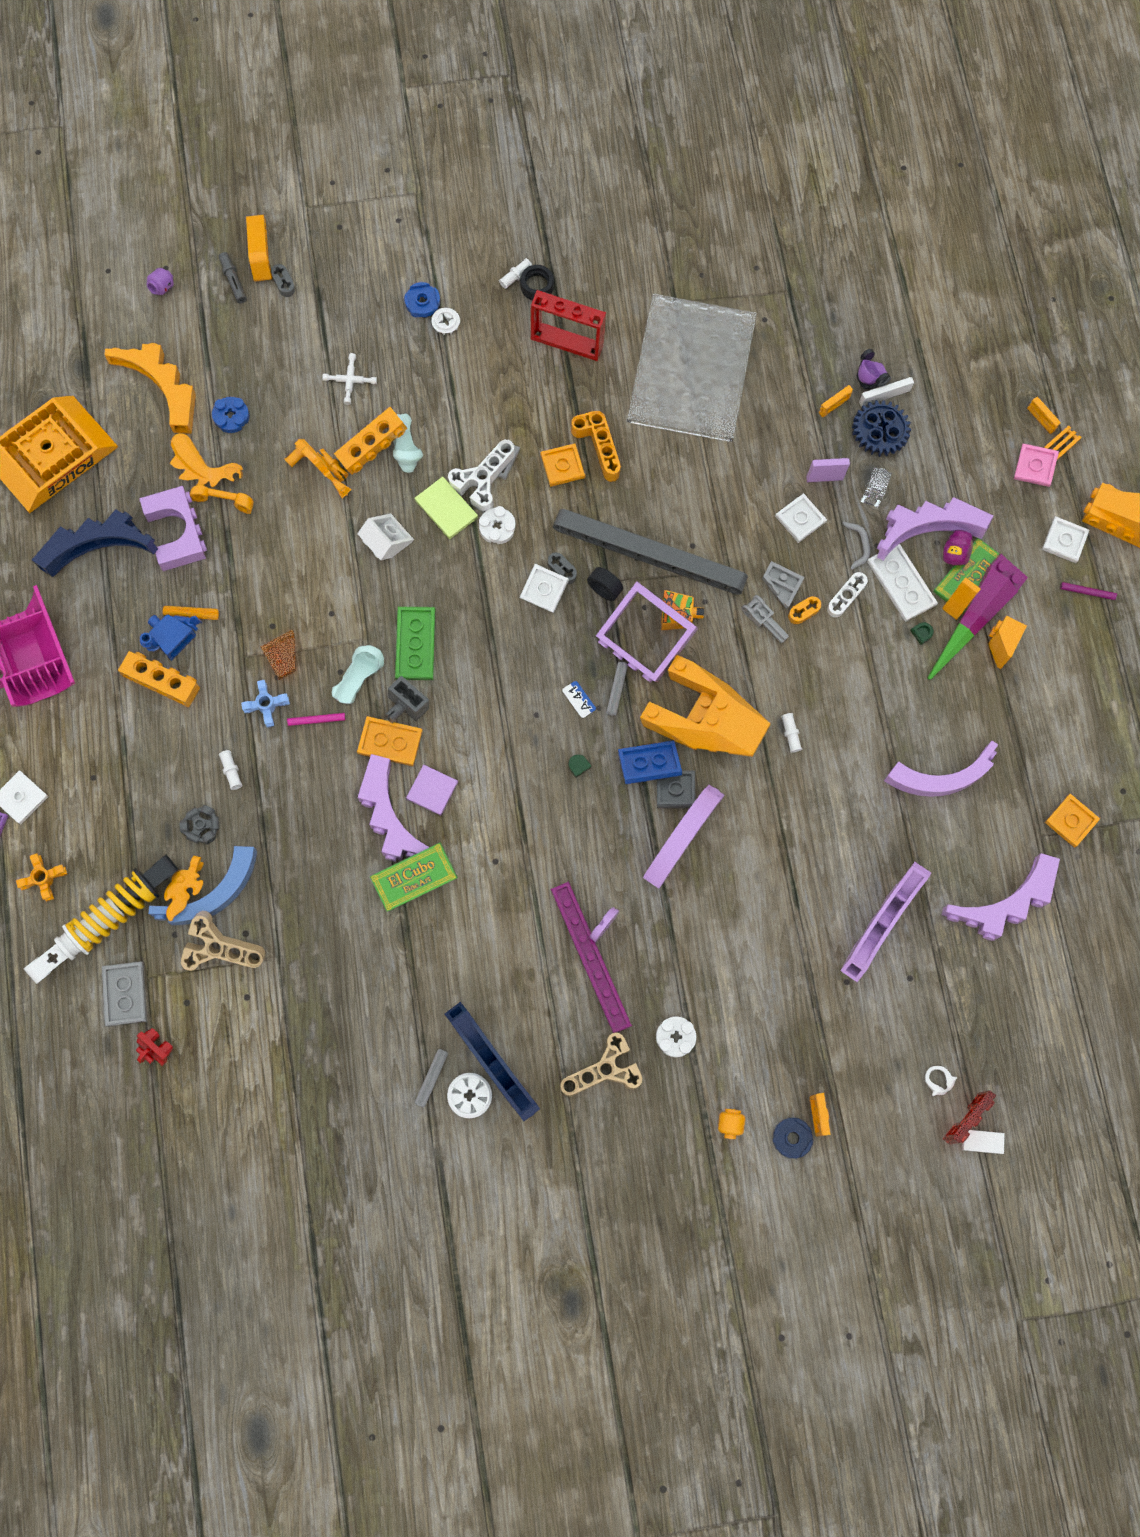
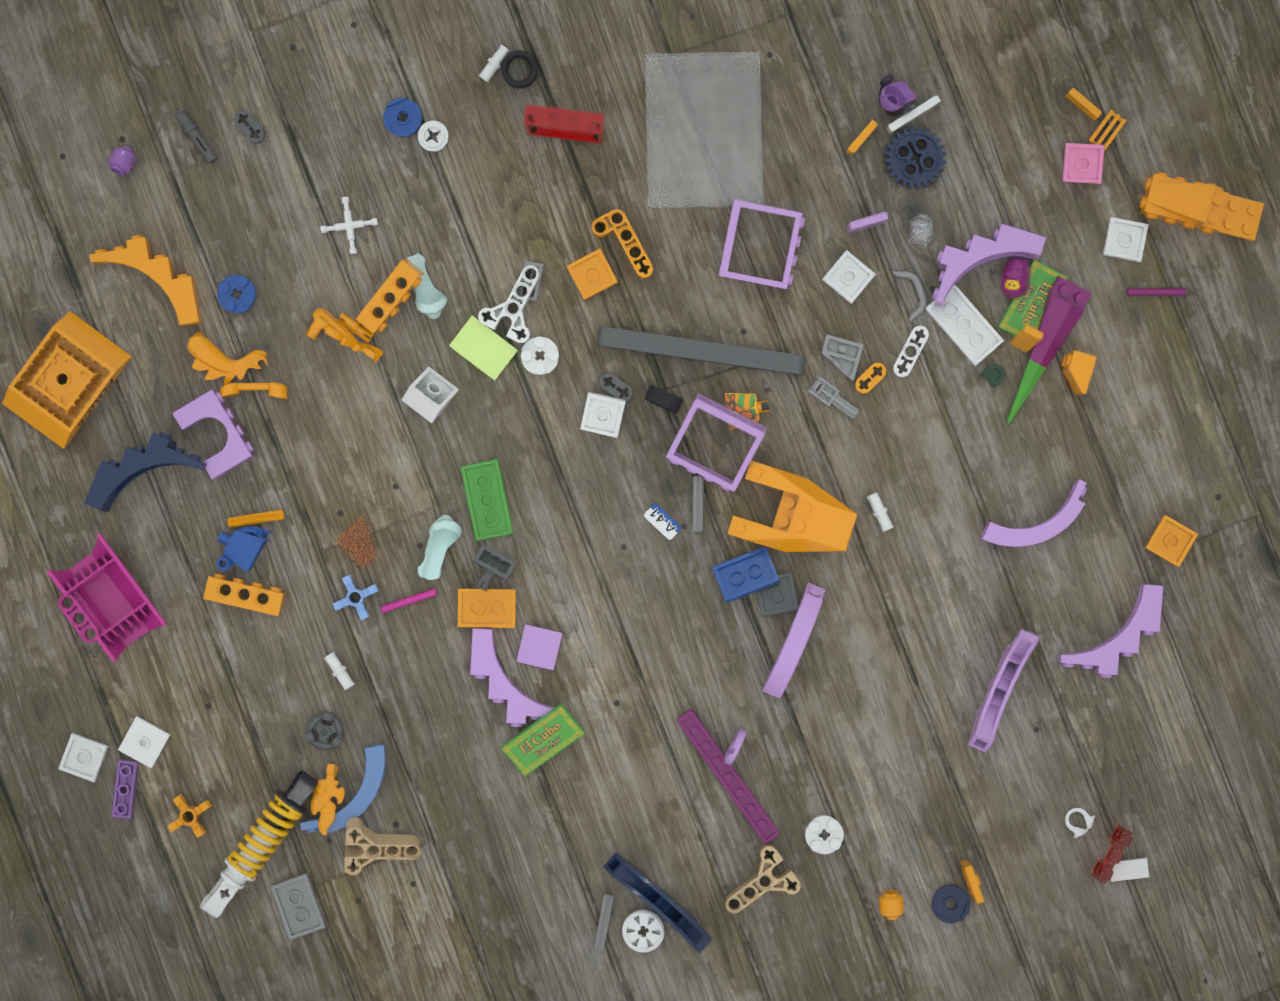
camera: 10 degrees left, 15 degrees up
red hips [136,1028,173,1066] -> none
light orange beam [246,214,272,282] -> none
dark green tile [568,754,591,778] -> none
none -> lavender window [719,199,805,289]

